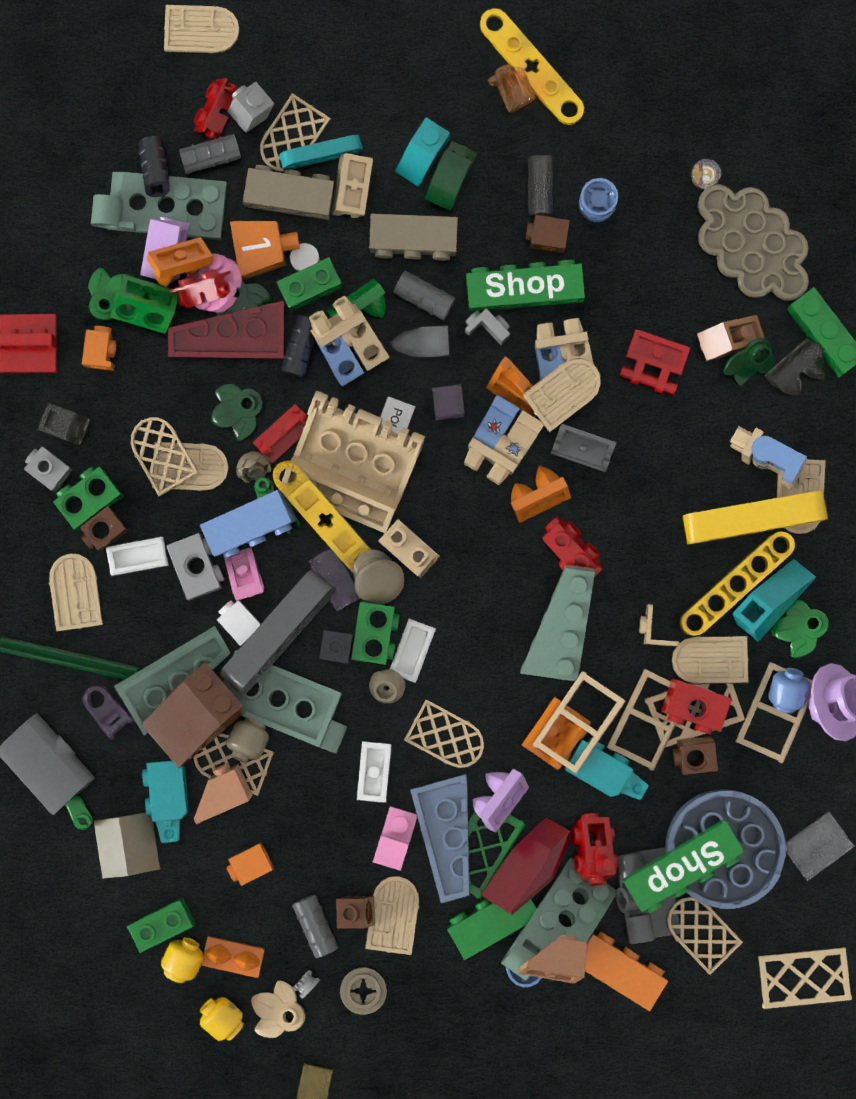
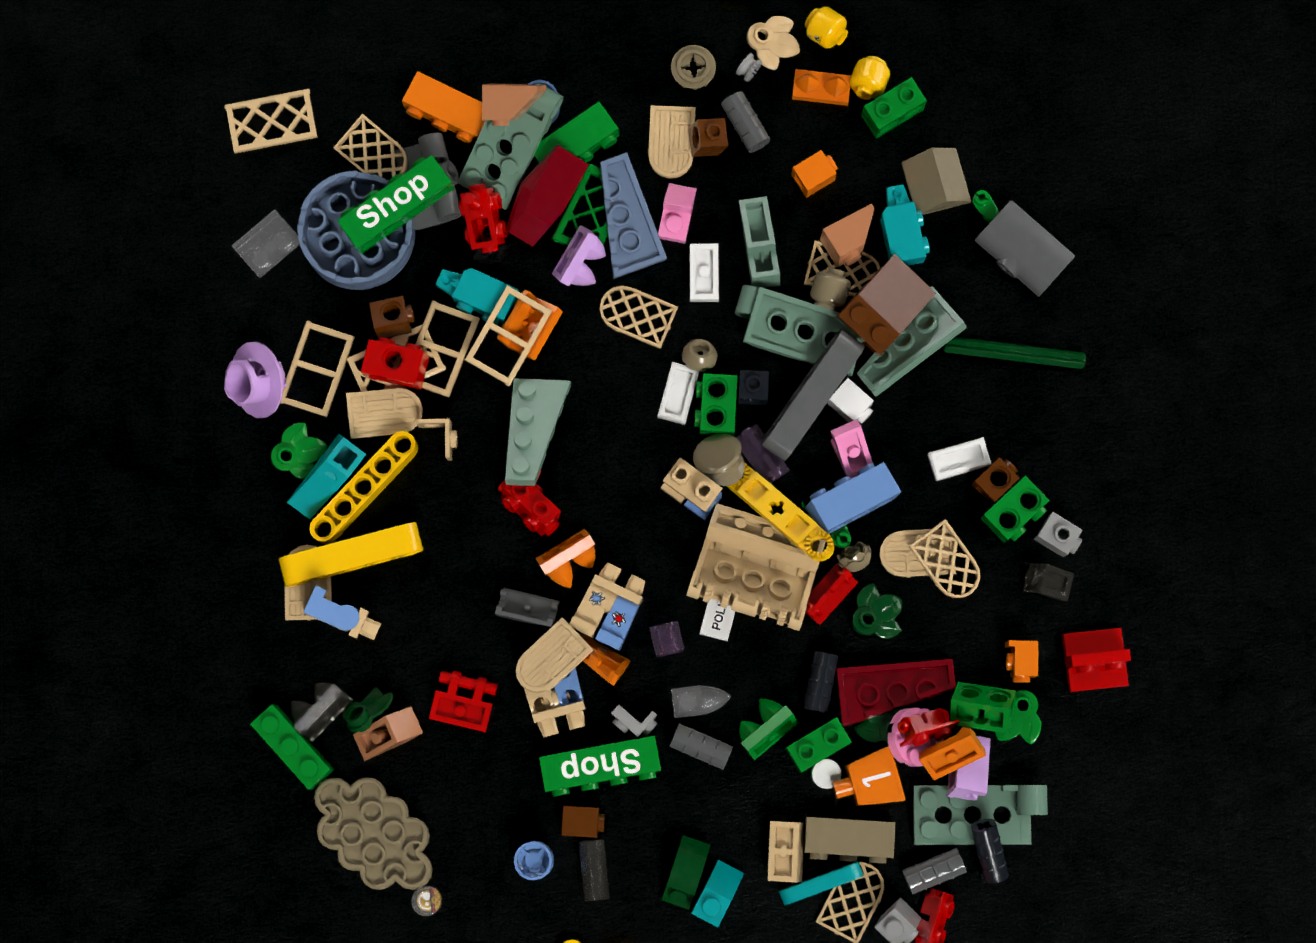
camera: 175 degrees right, 5 degrees down
tan window [49,554,103,631] -> none
clear purple piece [83,685,135,740] -> none
light grey brick [166,533,224,601] -> none
tan hips [309,296,390,386] -> none
dark tan brick [369,214,458,261] -> none
medium blue head [768,668,810,713] -> none
none -> sand green slope [739,196,780,288]

